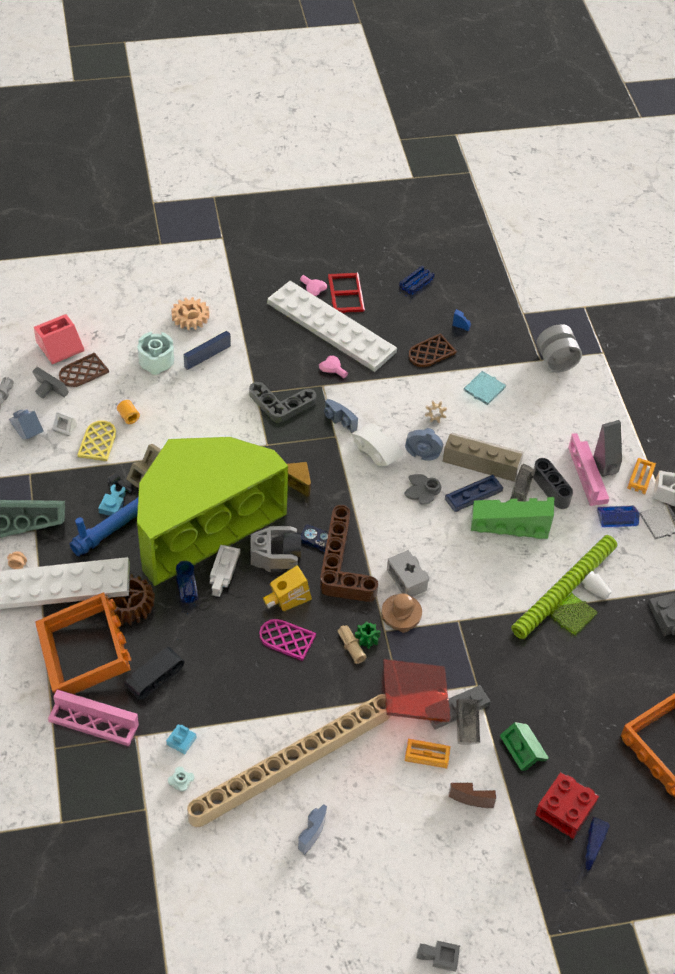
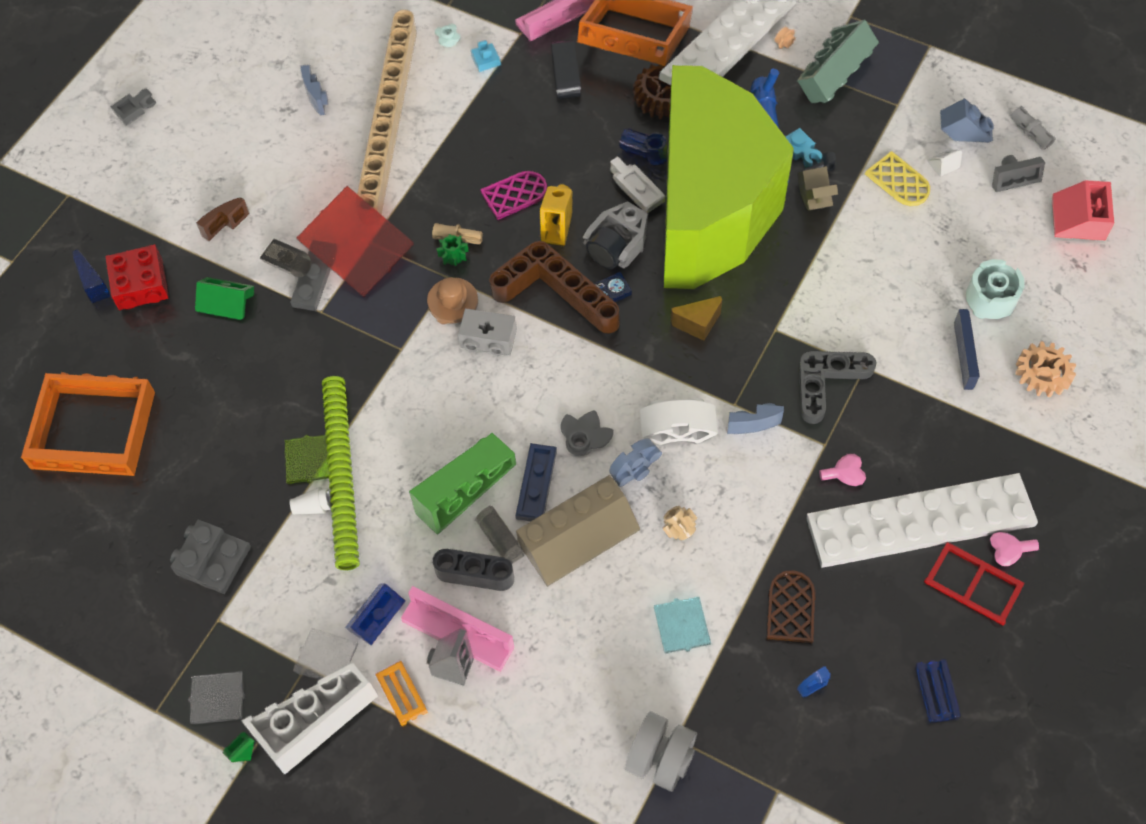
camera: 135 degrees right, 10 degrees up
reddish brown window [59,352,109,387] -> none
light orange gear [117,400,140,424] -> none
light orange tile [405,739,451,769] -> none

